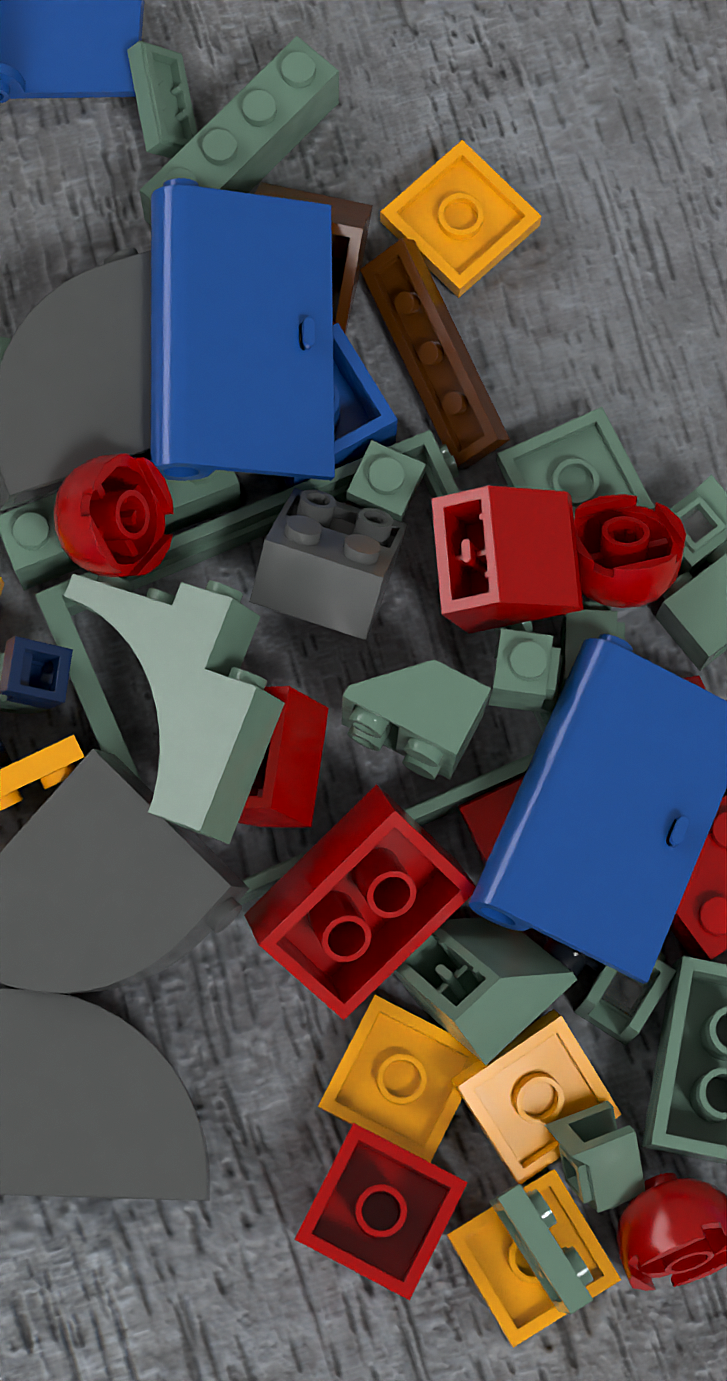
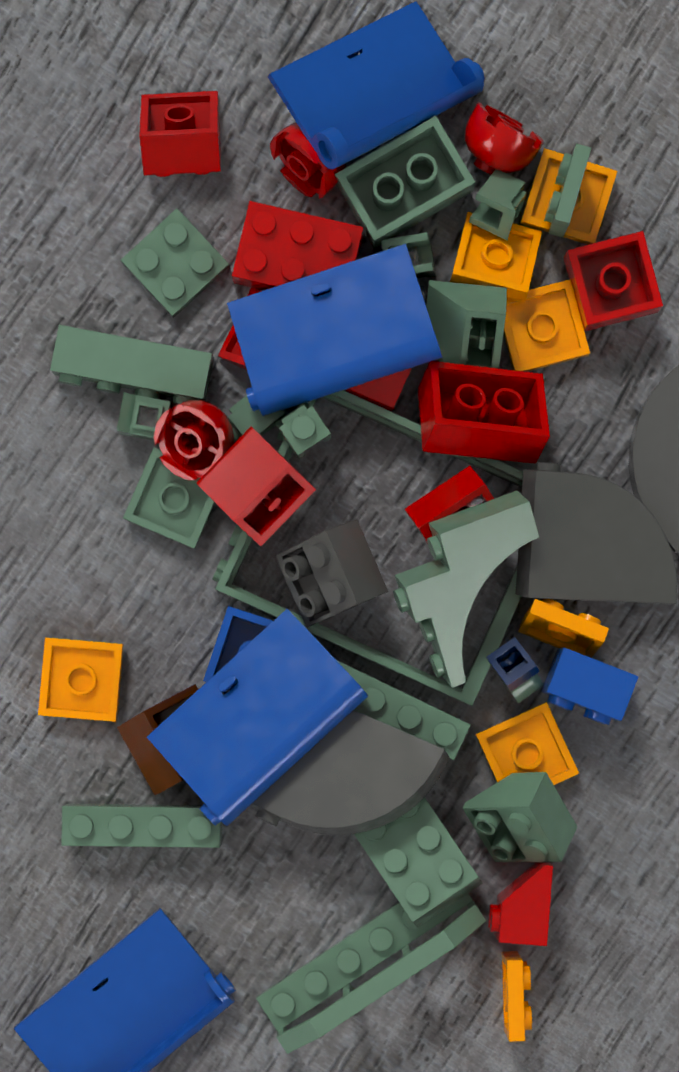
camera: 125 degrees left, 10 degrees up
red cylinder [54,453,174,577] -> none
sand green plate [127,41,197,159] -> none
sand green slope [342,659,491,780] -> none
sand green plate [346,440,426,522] -> none
reddish brown plate [360,238,510,469] -> none

